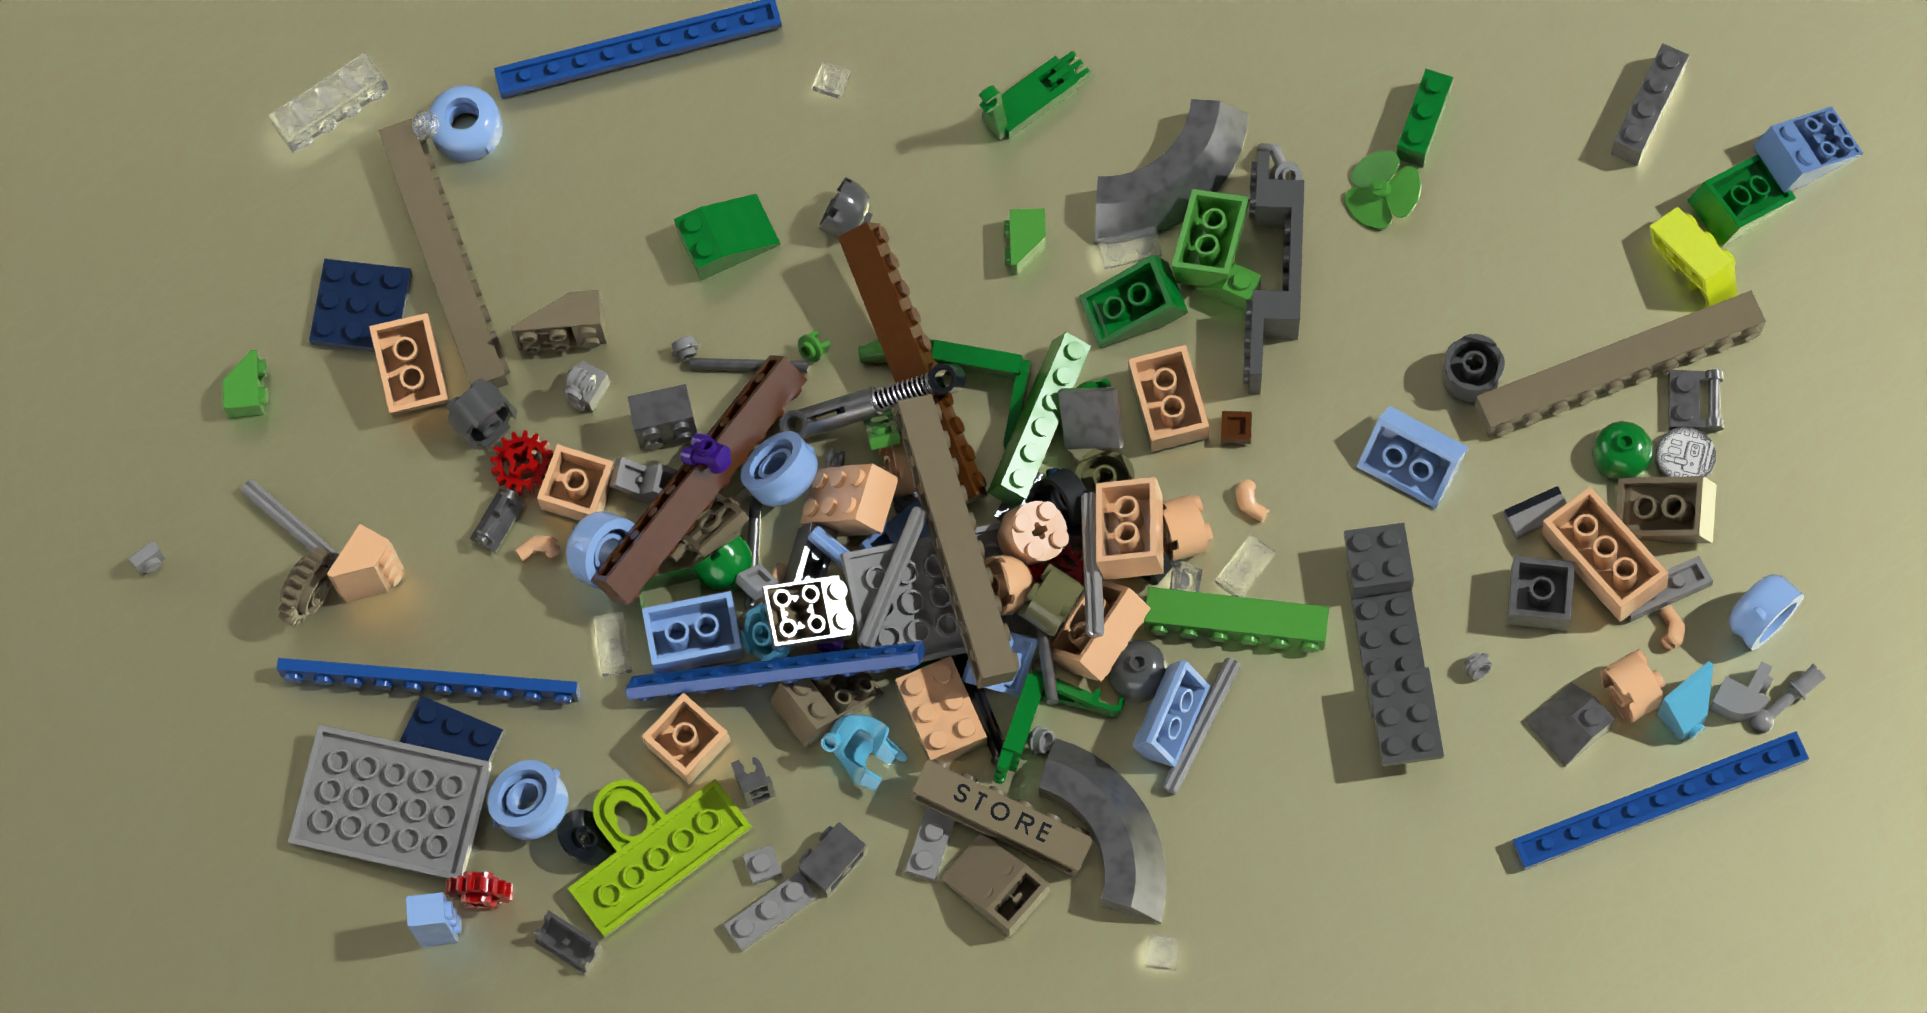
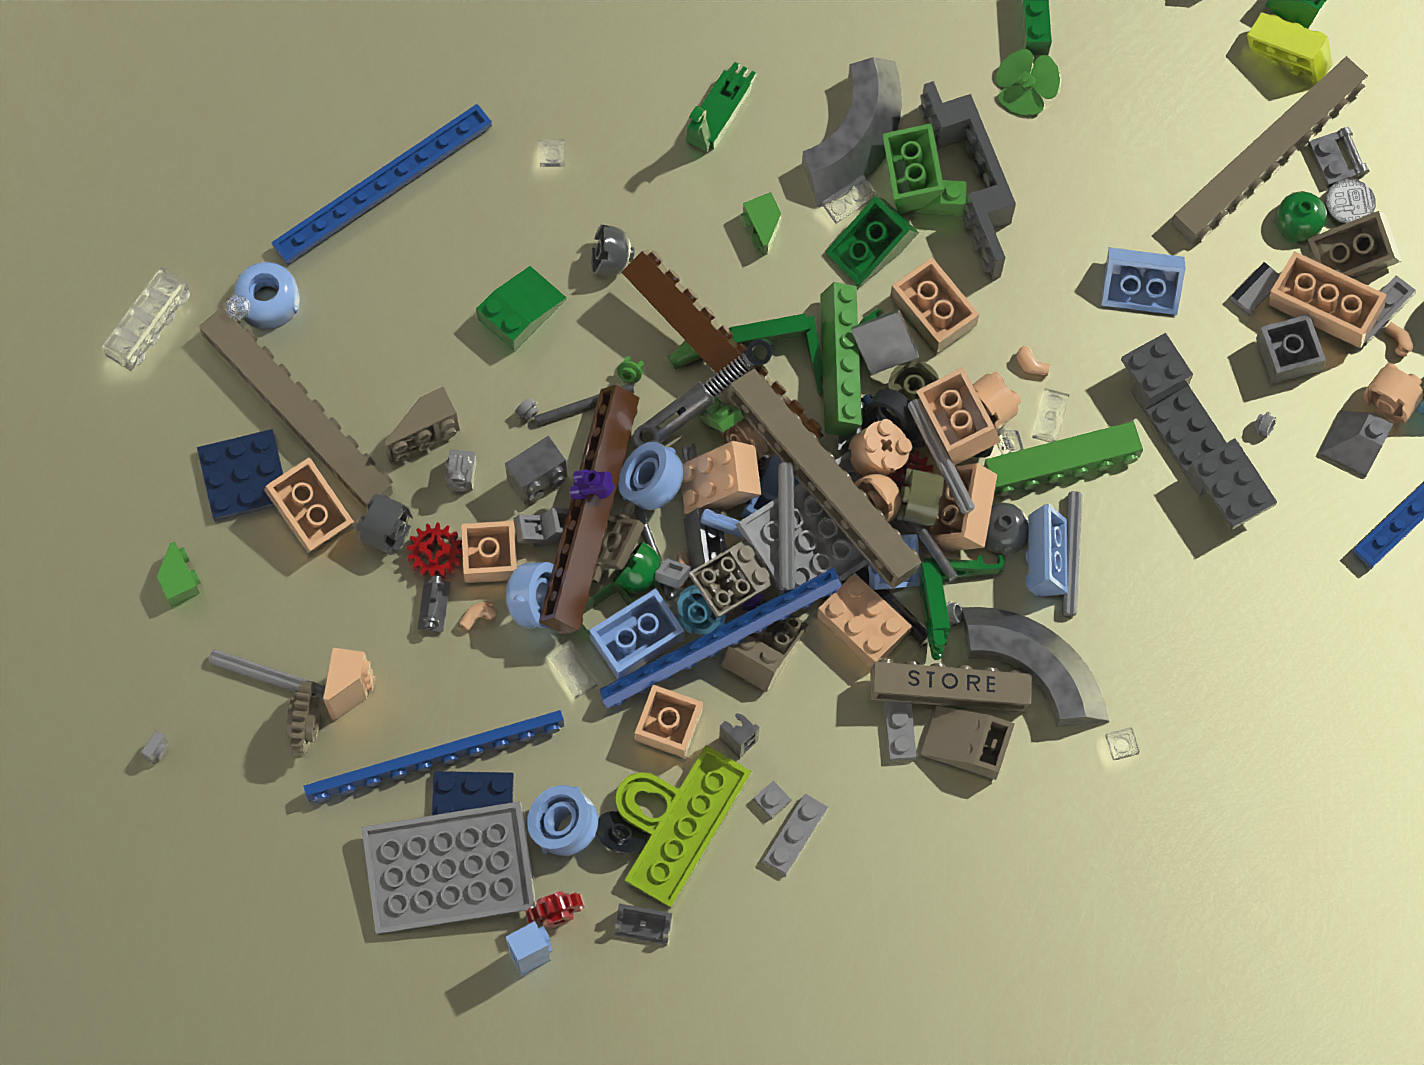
camera: 30 degrees left, 0 degrees up
flat silver brick [798,822,868,897] -> none
medium azure piece [821,714,907,791] -> none
reddish brown plate [1221,411,1252,444] -> none
light grey plate [1257,143,1302,180] -> none
dark grey brick [1442,334,1505,402] -> none

